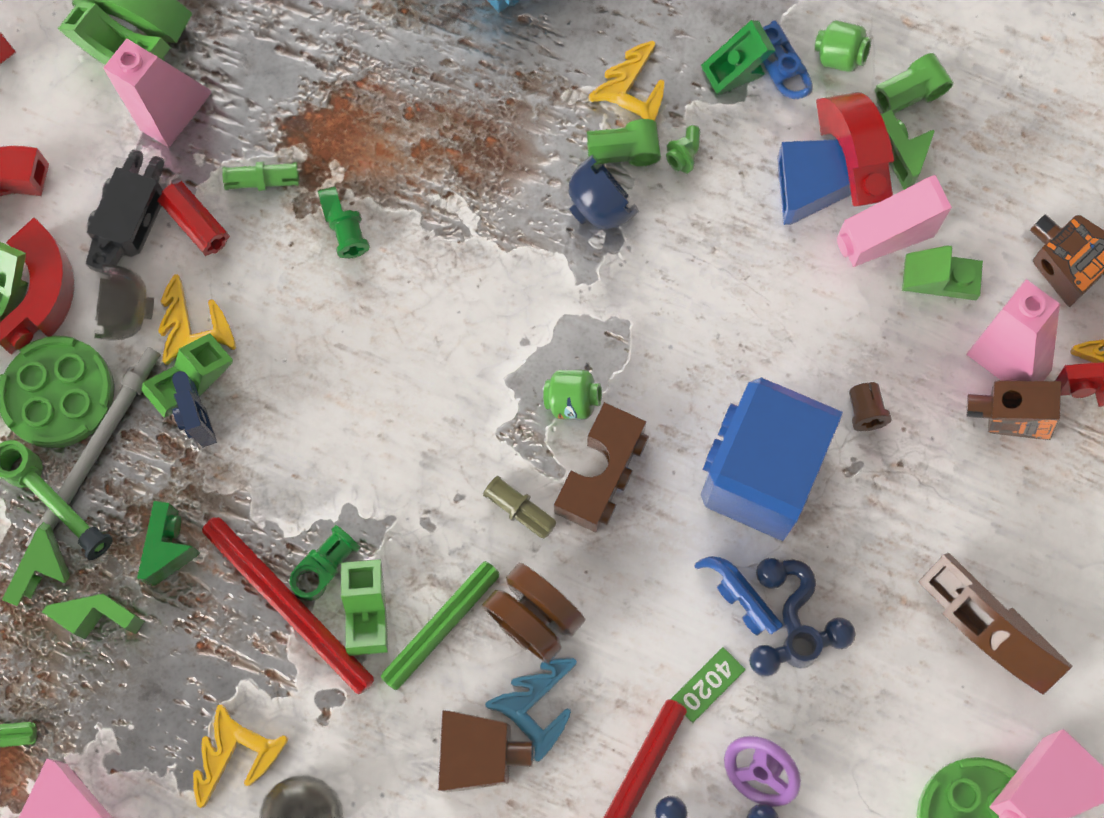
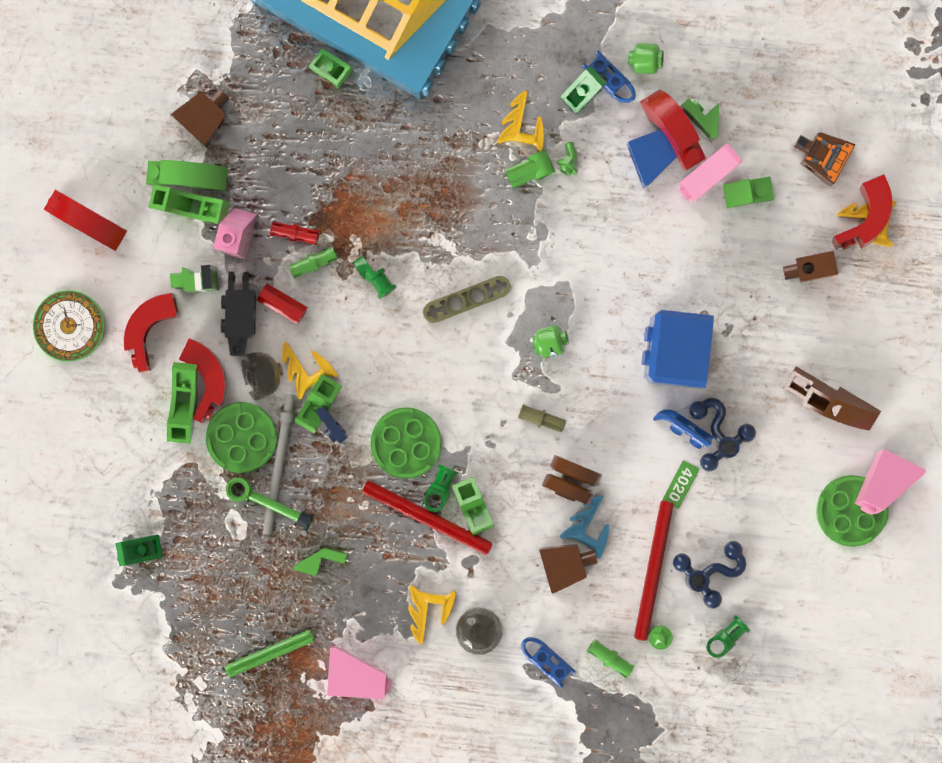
camera: 20 degrees left, 15 degrees up
bright green slope [2,522,70,606] -> none
green slope [137,501,200,586] -> none
bright green axle [381,561,500,690] -> none
reddish brown arch [554,402,649,533] -> none
dark blue cylinder [568,155,639,230] -> none
medium lavender piece [724,736,801,807] -> none
reddish brown bush [849,382,892,431] -> none
bright green piece [874,53,954,114] -> none
bright pink slope [966,279,1060,381] -> none
none -> bright green hips [170,265,219,293]
none -> red pin [270,221,320,245]
none -> bright green tile [370,407,442,479]
none -> olive beam [423,276,511,323]

